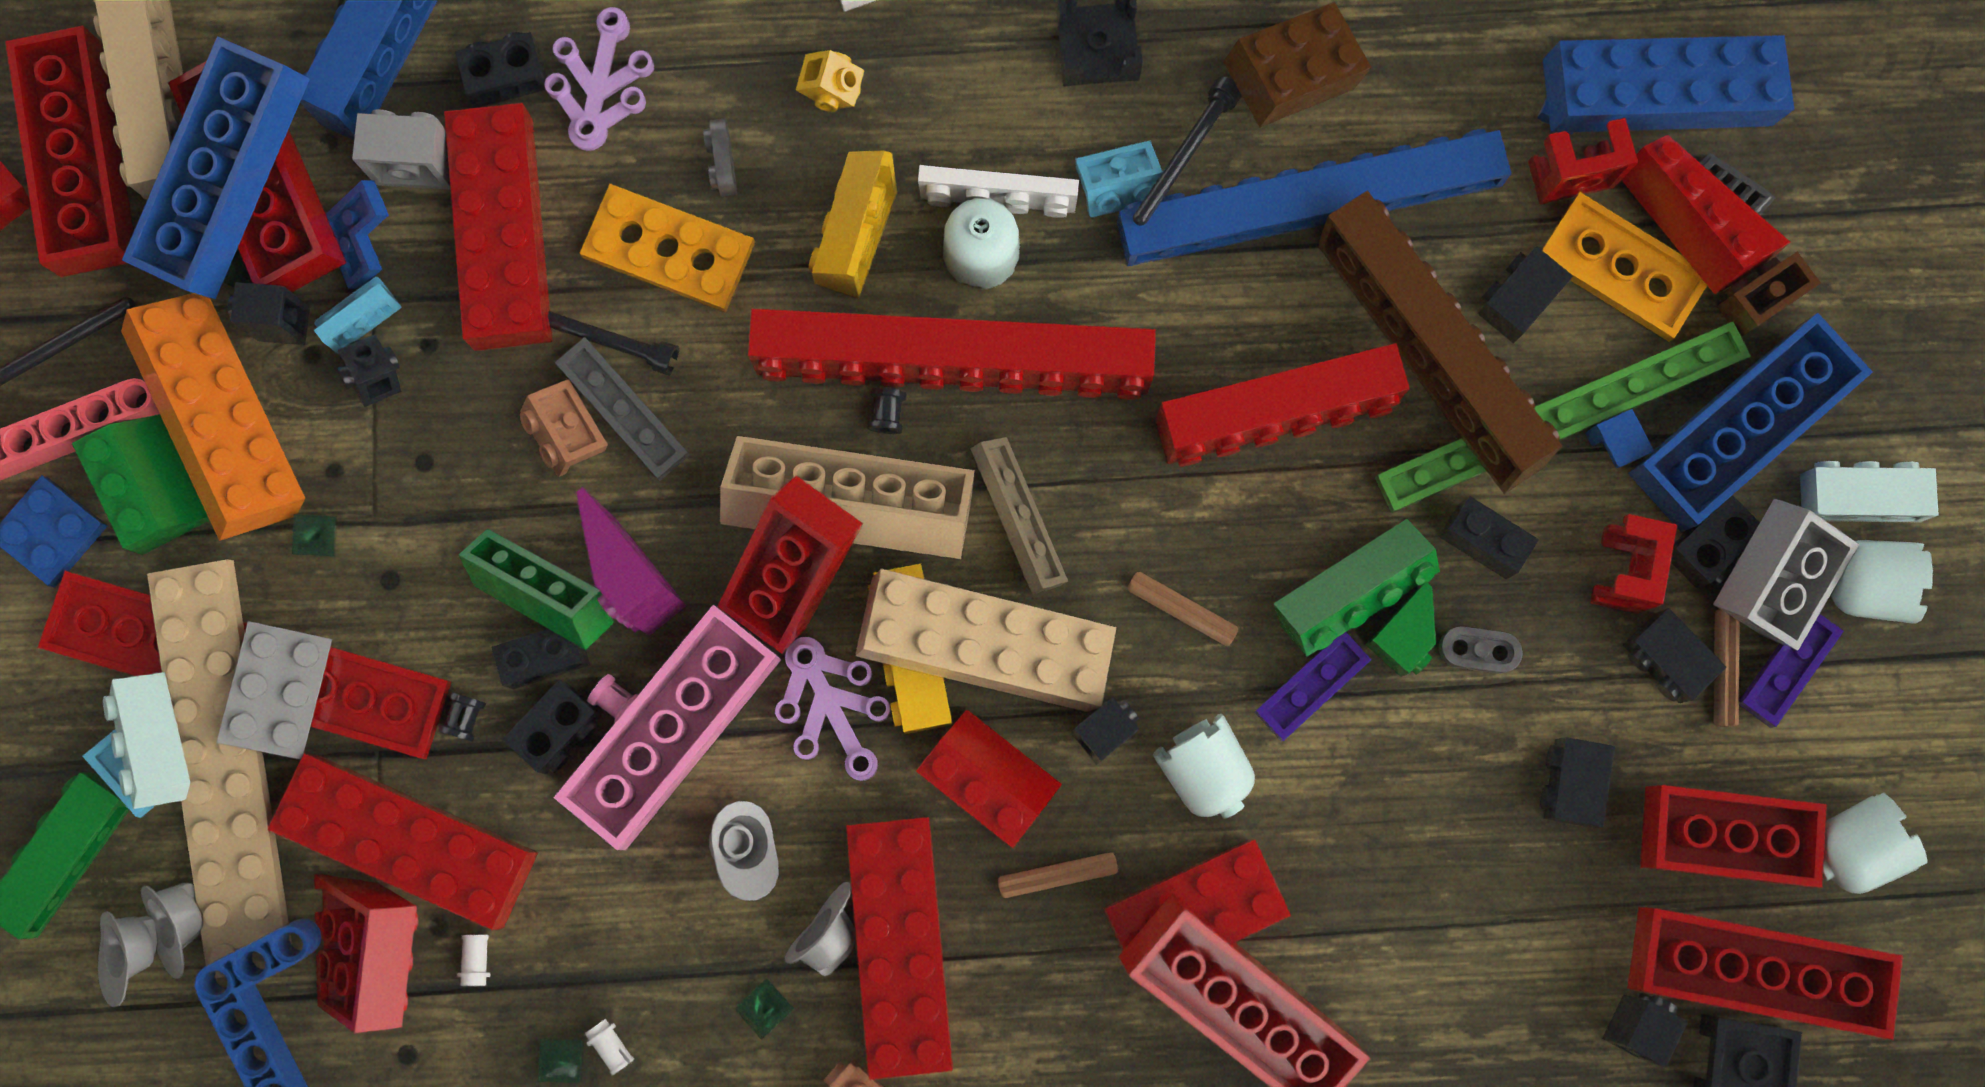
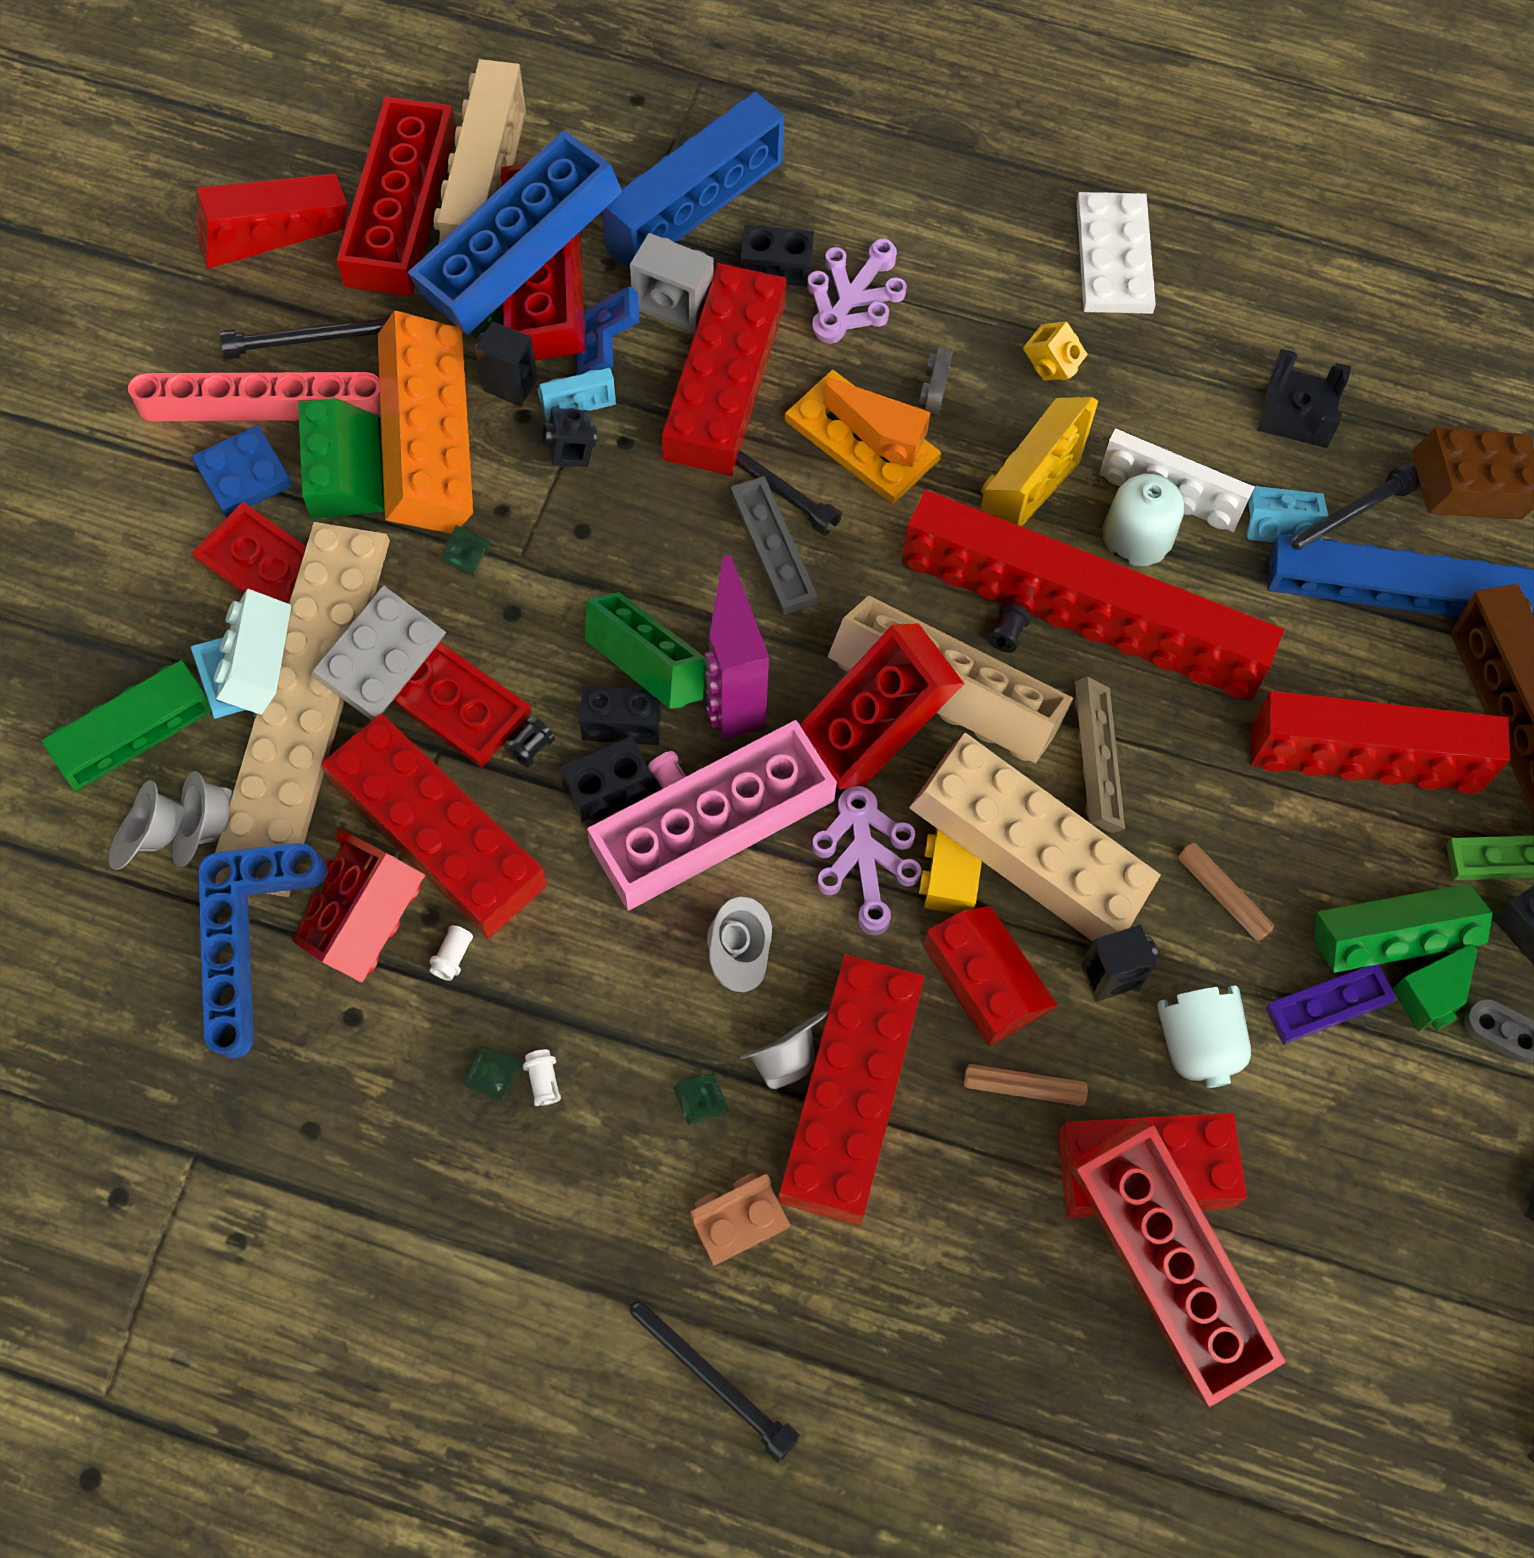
camera: 20 degrees right, 15 degrees down
nougat bracket [520,379,608,477] -> none
none -> orange slope [823,377,931,467]

